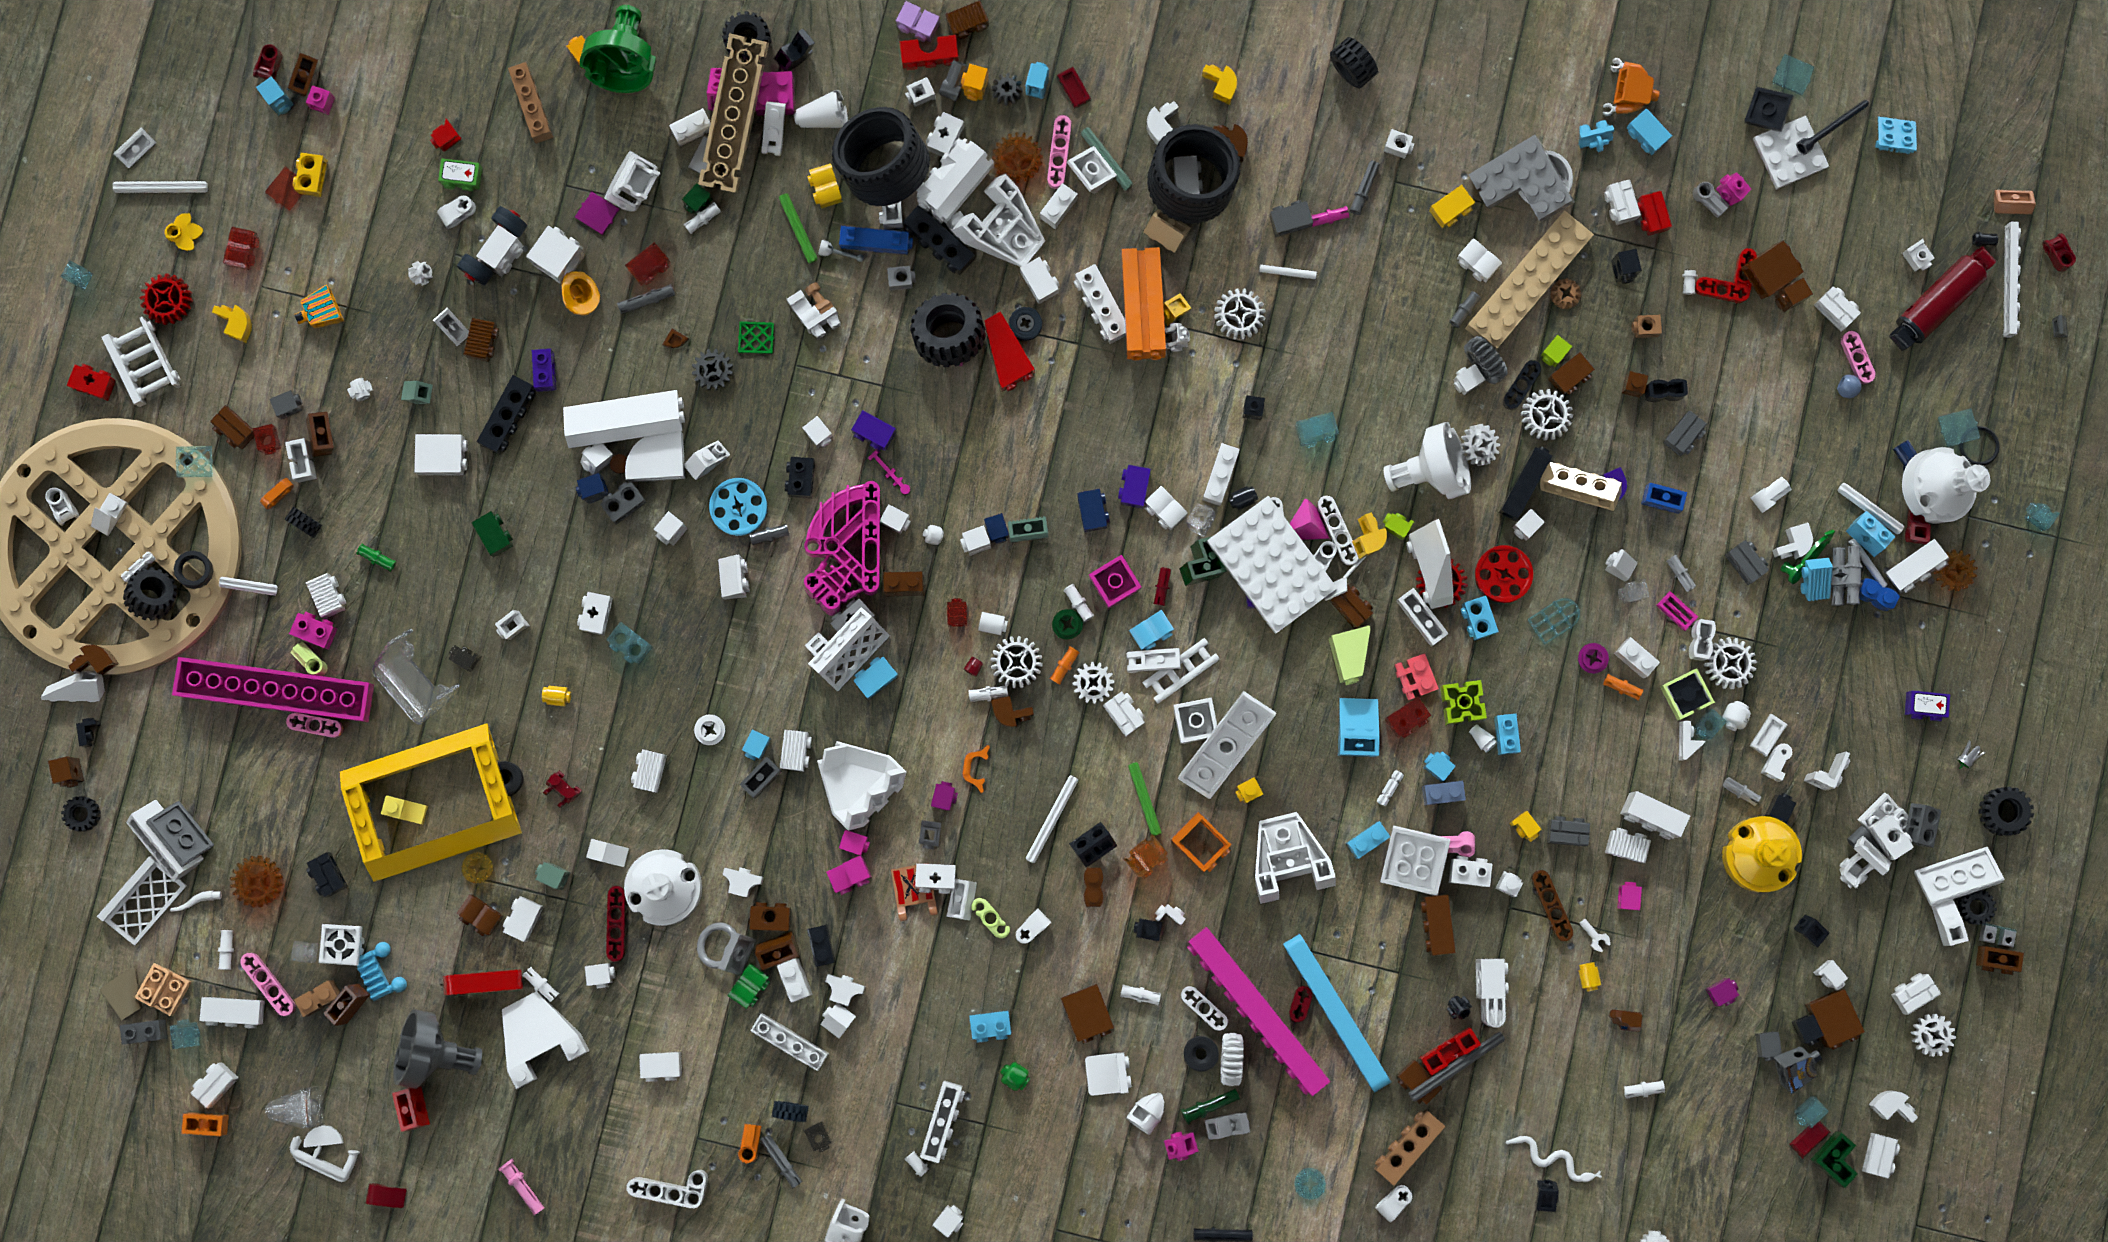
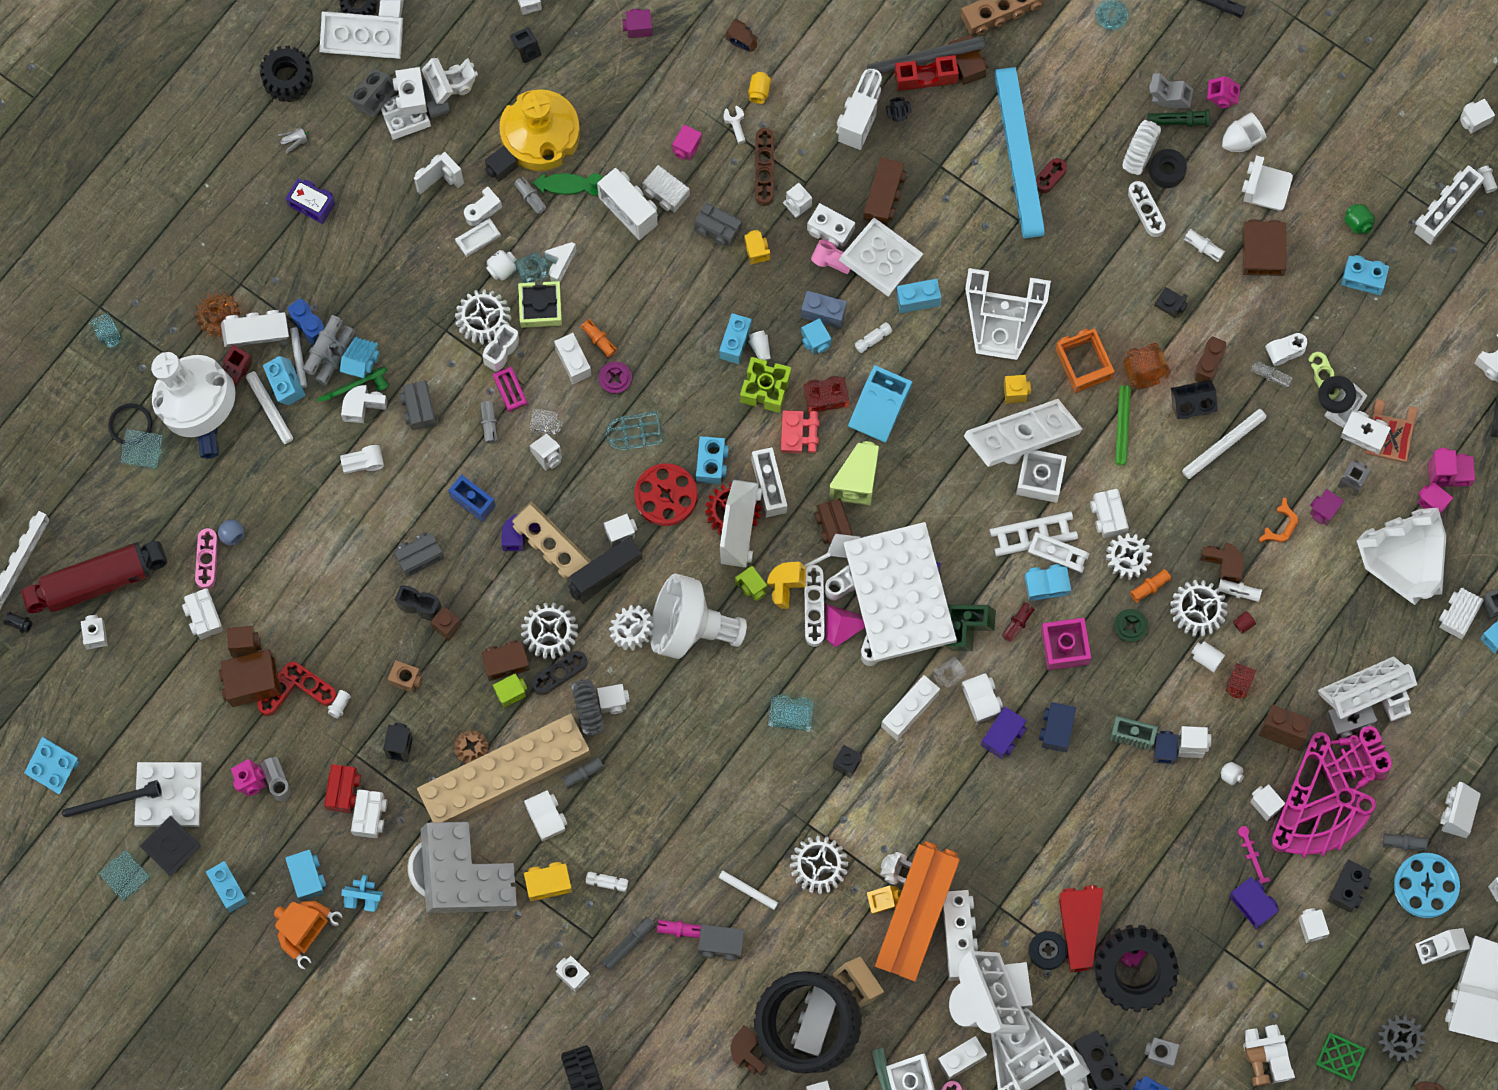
camera: 155 degrees left, 10 degrees down
medium azure brick [853,657,898,700] -> none
white pin [1063,584,1094,622] -> none
white bracket [1155,904,1185,925] -> none
dark pink brick [1187,927,1331,1096] -> none
black brick [1228,486,1258,511] -> none
none -> medium azure brick [206,861,248,913]
none -> green brick [533,173,604,196]
none -> white axle [586,872,628,892]
none -> white brick [949,951,1030,1034]
none -> clear axle [1251,360,1293,388]
none -> black tyre [1318,376,1356,413]

